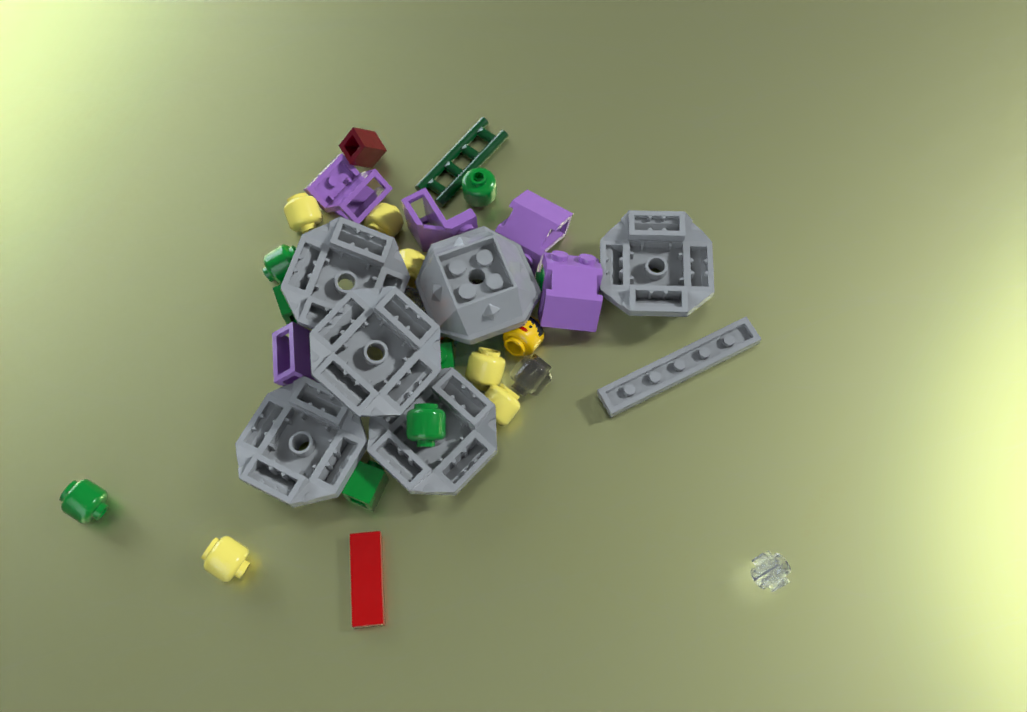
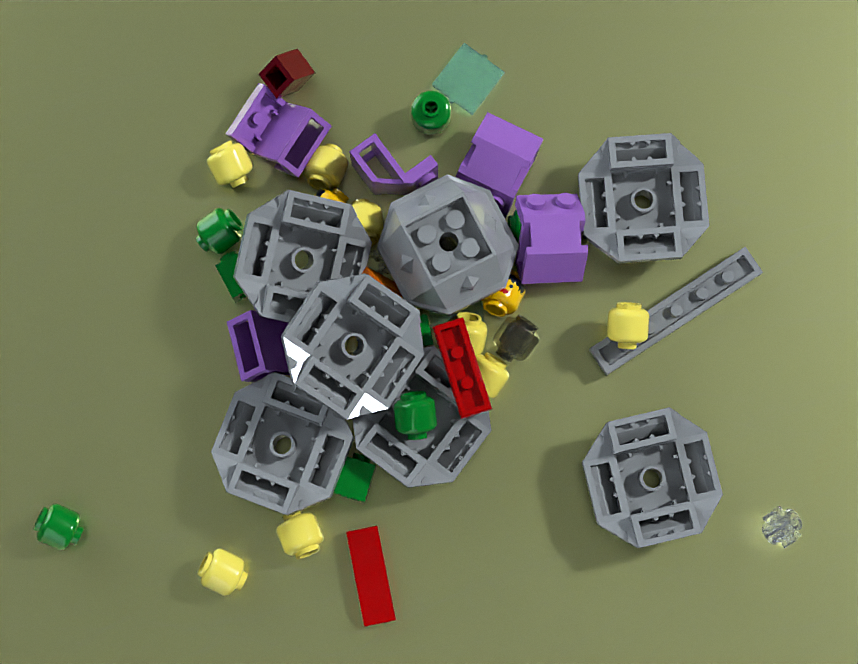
camera: 10 degrees left, 15 degrees up
dark green bar [415,117,509,207] -> none
none -> light yellow head [276,511,323,560]
none -> clear light blue piece [432,43,505,115]
none -> red tile [432,317,492,419]
none -> light grey piece [582,407,723,548]
none -> light yellow head [607,302,649,349]

